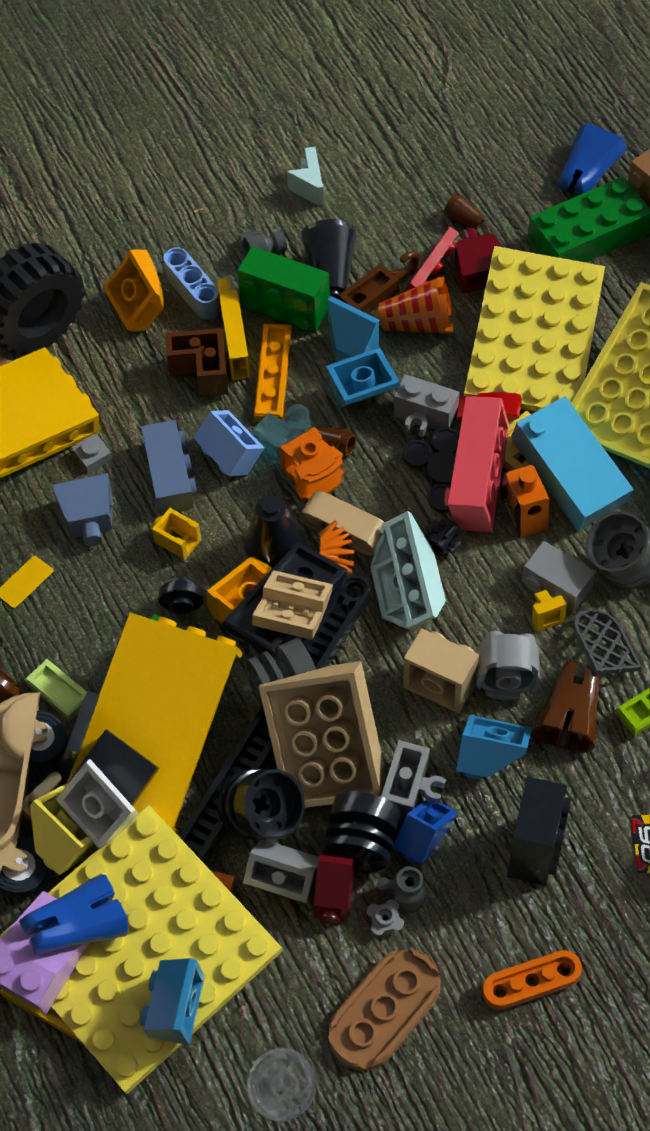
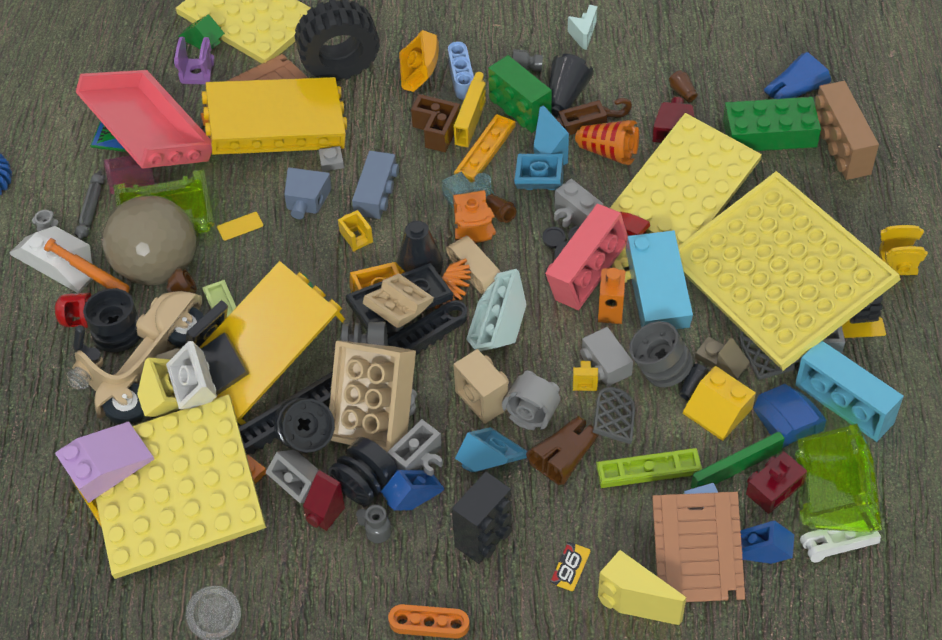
camera: 25 degrees right, 5 degrees down
blue piece [19,874,128,954] -> none
dark azure slope [140,958,205,1045] -> none
black plate [158,577,204,614] -> none
light blue brick [194,410,264,476] -> none
medium nougat tile [328,949,441,1071] -> none
light grey plate [367,900,404,936] -> none
plate [402,226,459,293] -> none
black gear [425,518,463,556] -> none

